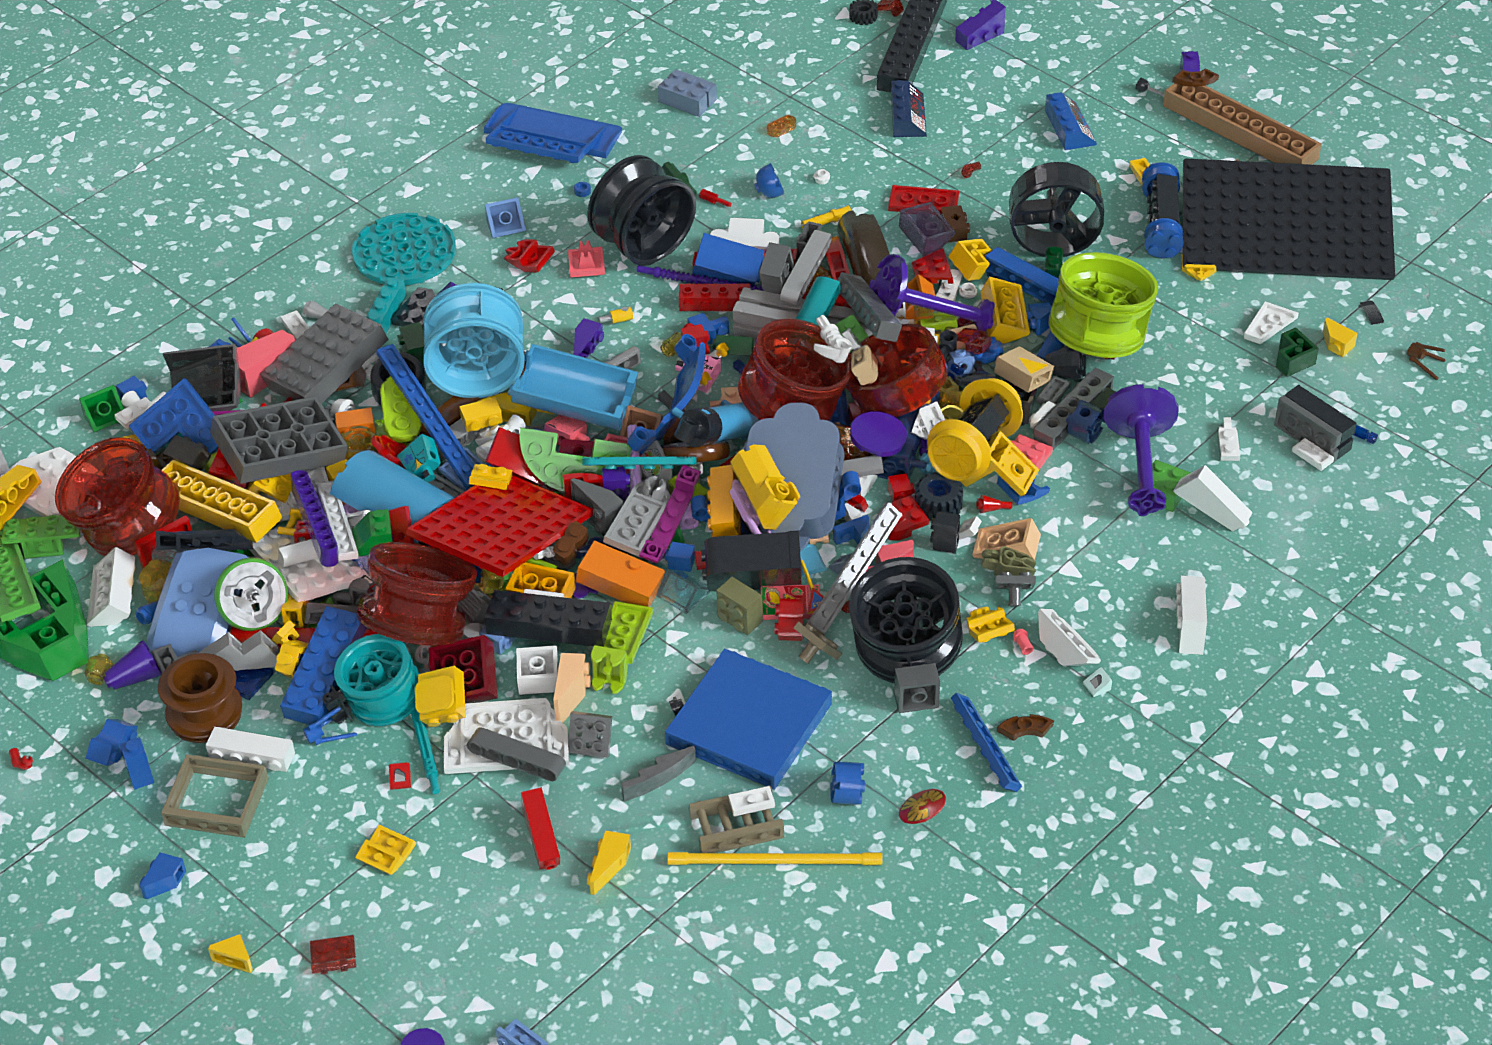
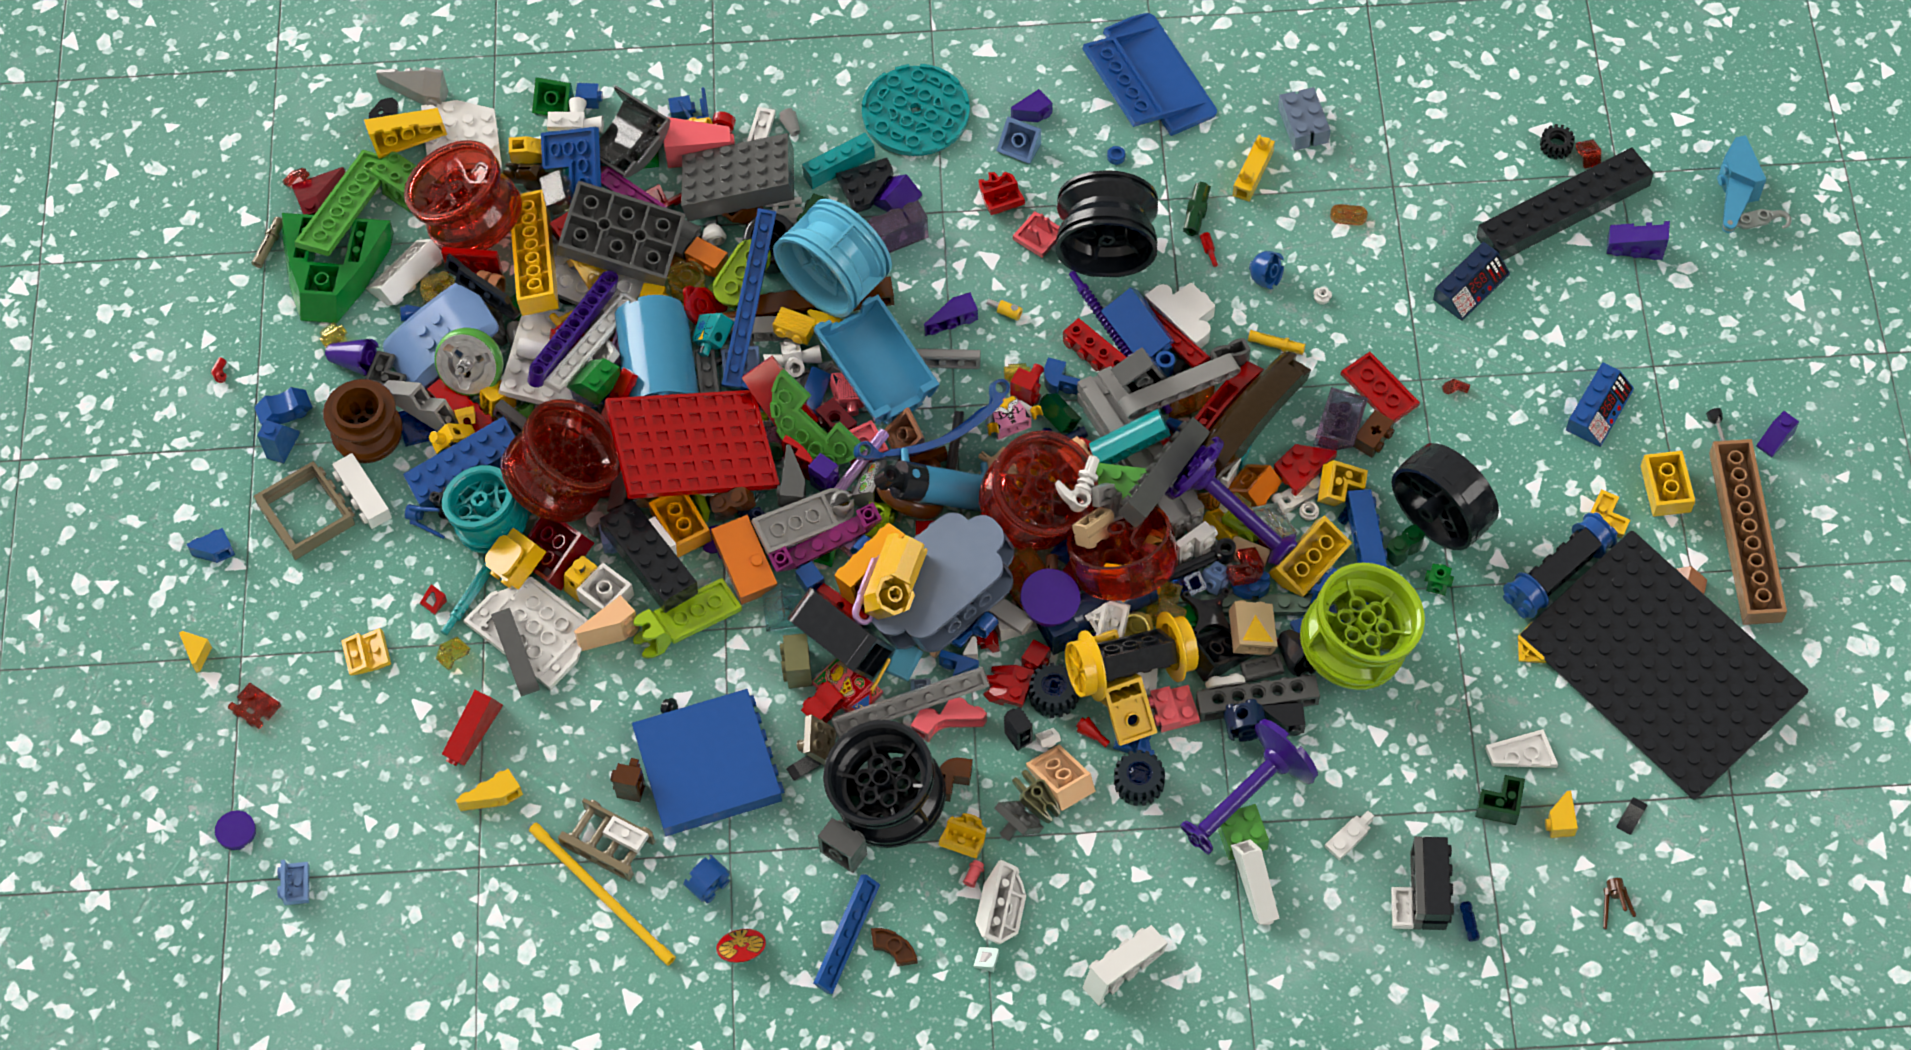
camera: 45 degrees right, 15 degrees up
yellow plate [469,464,512,490] -> none
dark grey plate [568,711,613,758] -> none
teal plate [582,457,697,469] -> none
flat silver slope [621,746,696,802] -> none
reddish brown tile [1172,68,1219,87] -> none
none -> clear yellow bracket [436,637,471,670]
none -> yellow torso [564,556,598,602]
none -> reddish brown brick [610,758,646,802]
none -> sticker [786,756,822,781]
none -> dark purple slope [1011,89,1053,122]
none -> black wheel [1114,750,1165,806]
none -> yellow brick [1233,135,1275,202]
none -> yellow brick [1640,451,1695,517]

